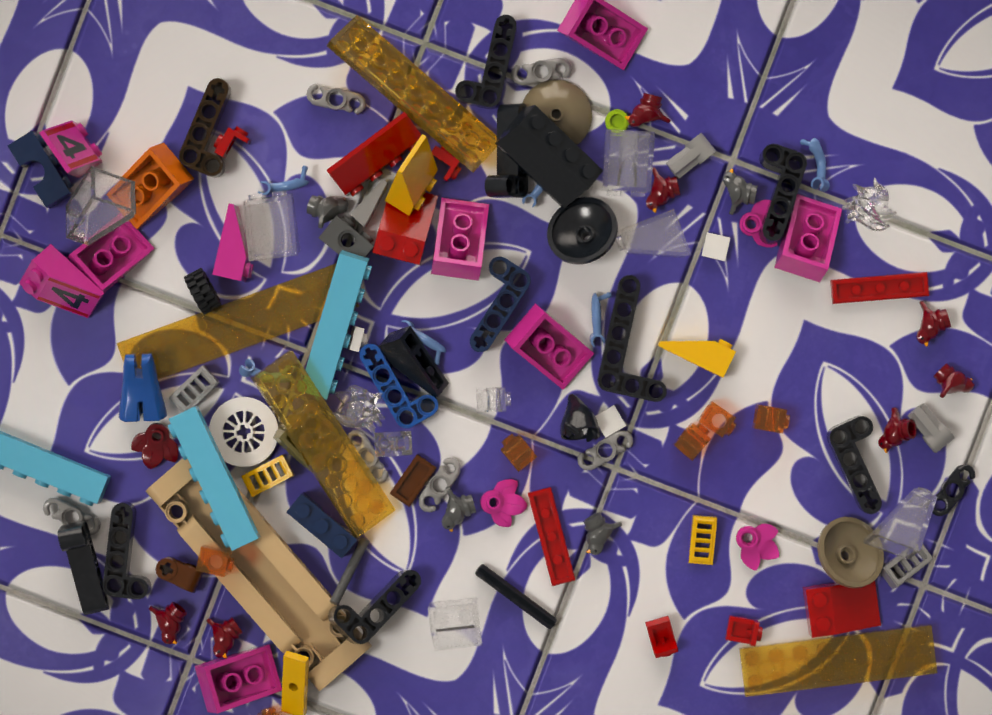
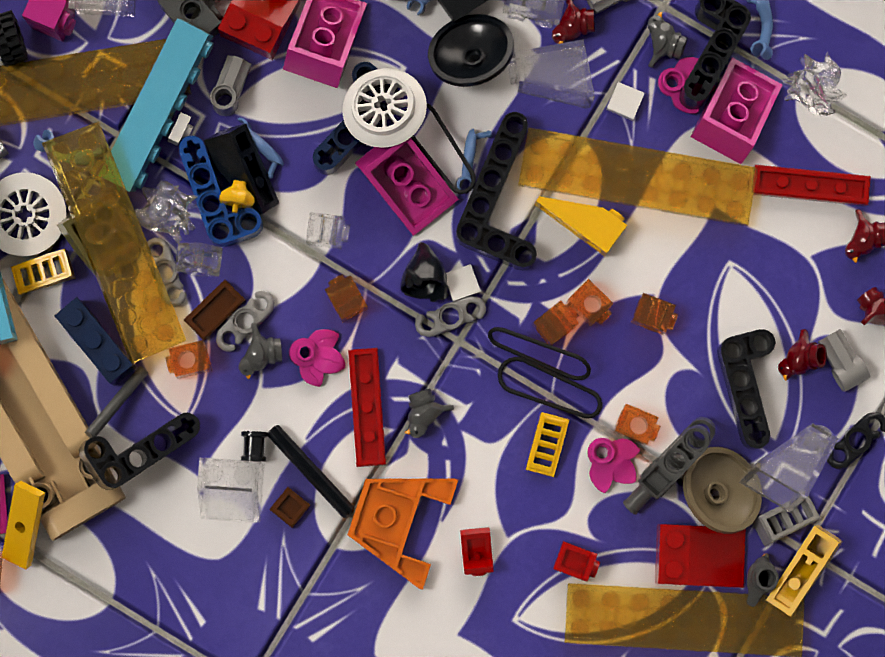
camera: 10 degrees right, 5 degrees down
none -> clear orange brick [165,340,212,379]
none -> light grey piece [210,55,252,116]
none -> yellow piece [219,180,255,213]
none -> black bush [241,431,268,462]
none -> reddish brown tile [269,487,311,528]
none -> white piece [342,68,427,148]
none -> orange wing [347,478,458,590]
none -> black piece [411,103,476,194]
none -> black piece [488,327,591,380]
none -> black piece [498,357,602,419]
none -> clear yellow plate [518,127,758,226]
none -> clear orange brick [613,404,661,446]
none -> dark grey piece [623,417,716,515]
none -> dark grey animal [746,553,779,607]
none -> yellow slope [766,525,843,617]

